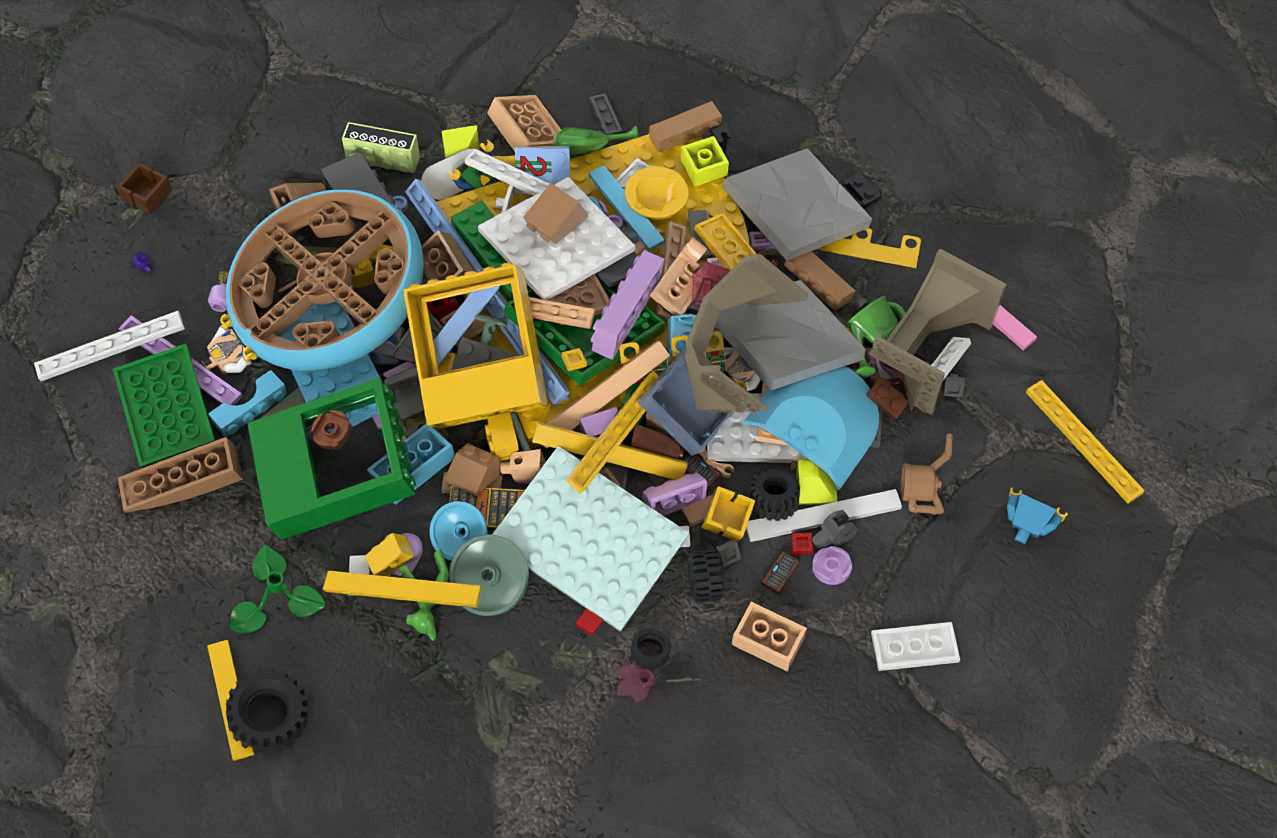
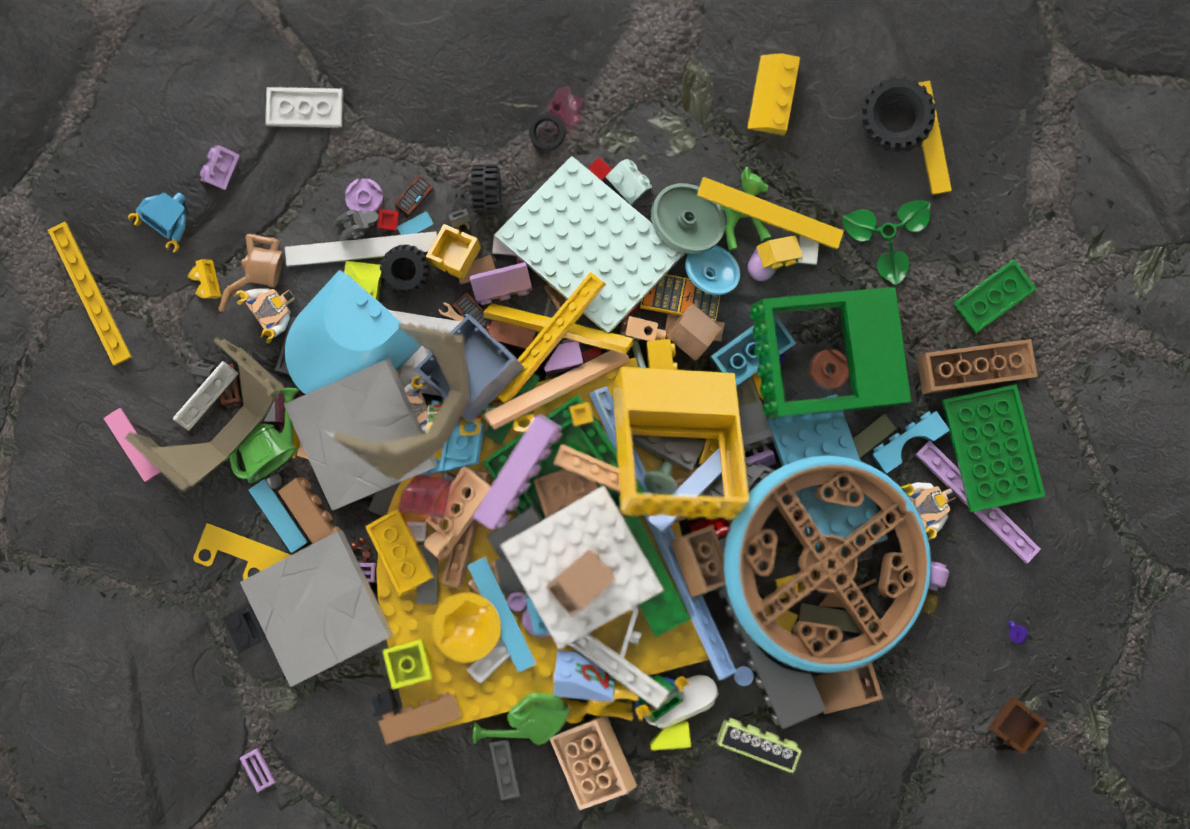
camera: 170 degrees left, 25 degrees up
white tile [34,311,185,381] -> none
light nougat brick [732,602,807,671] -> none
copper bracket [866,377,909,420] -> none
none -> yellow tile [188,259,222,299]
none -> lavender bracket [200,145,240,190]
none -> torso [234,288,295,343]
none -> lavender tile [240,748,276,792]
none -> medium azure tile [249,479,308,553]
none -> medium azure sticker [397,212,433,235]
none -> light aqua bracket [606,159,652,205]
none -> yellow slope [747,54,800,136]
none -> green tile [952,259,1037,334]

